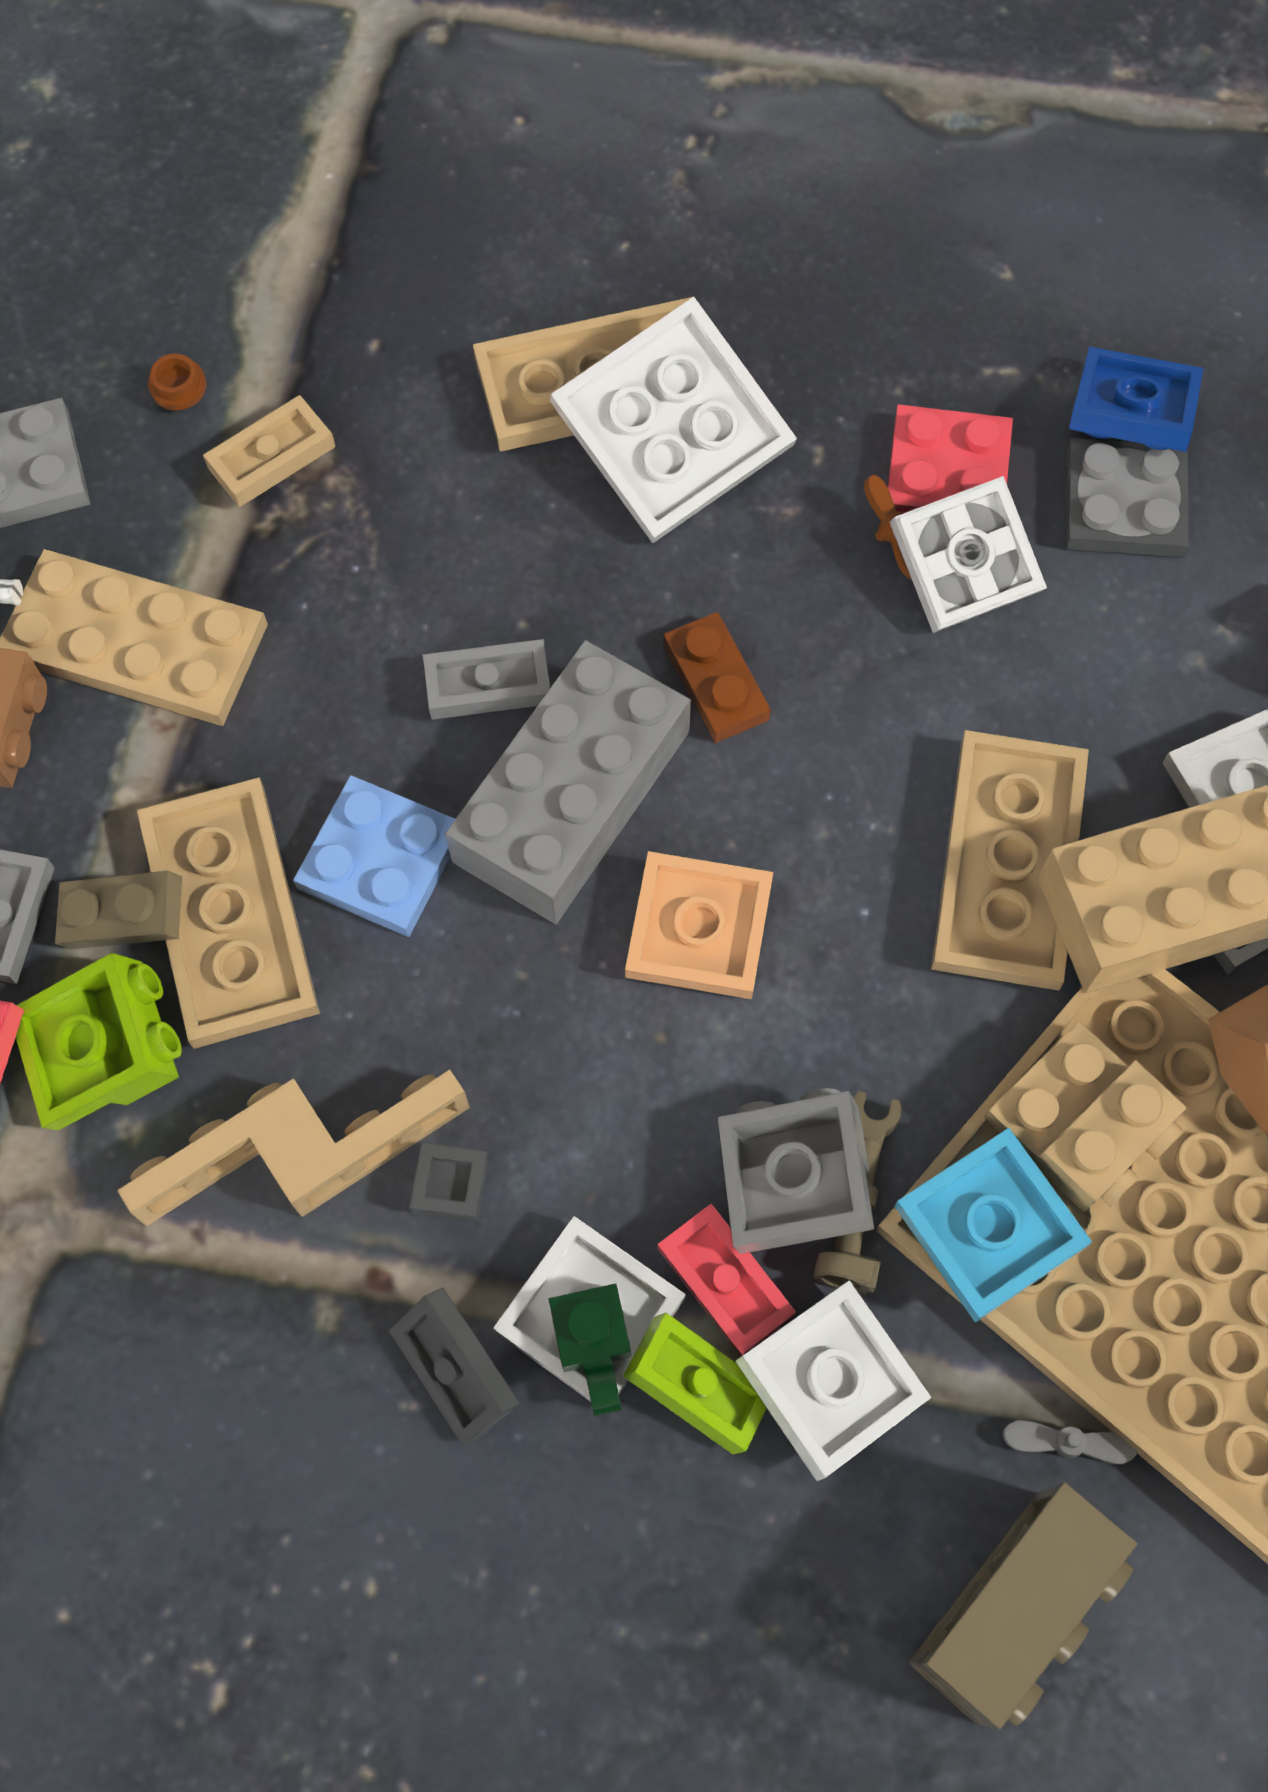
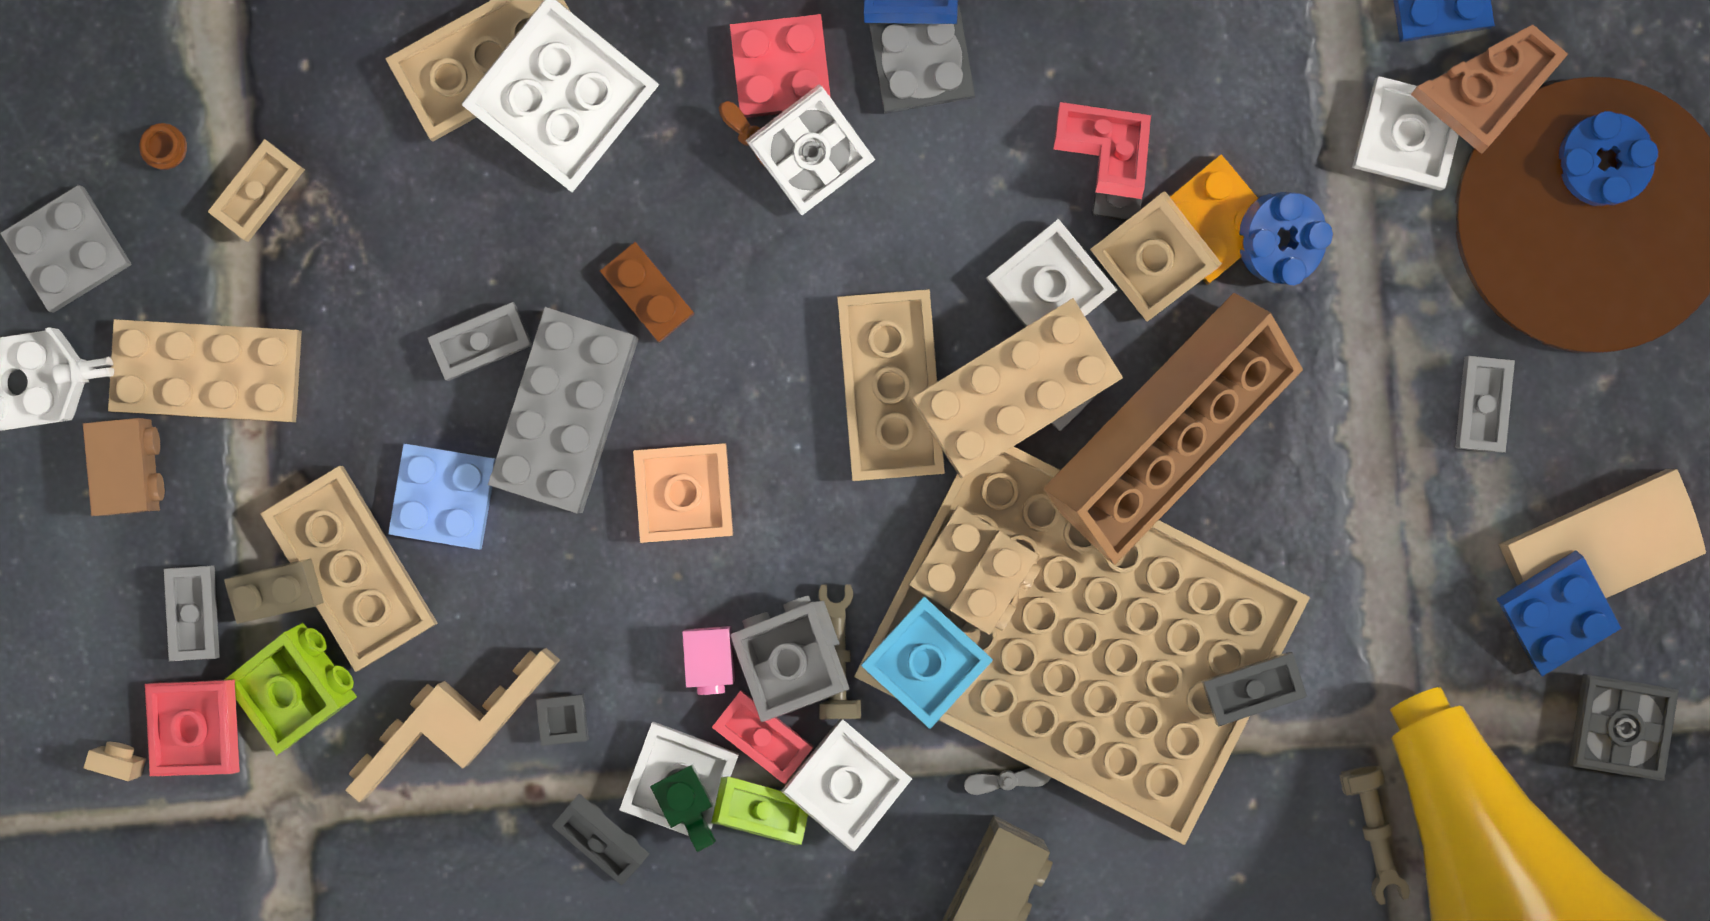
camera: 15 degrees left, 20 degrees up
none -> bright pink brick [682,626,735,695]

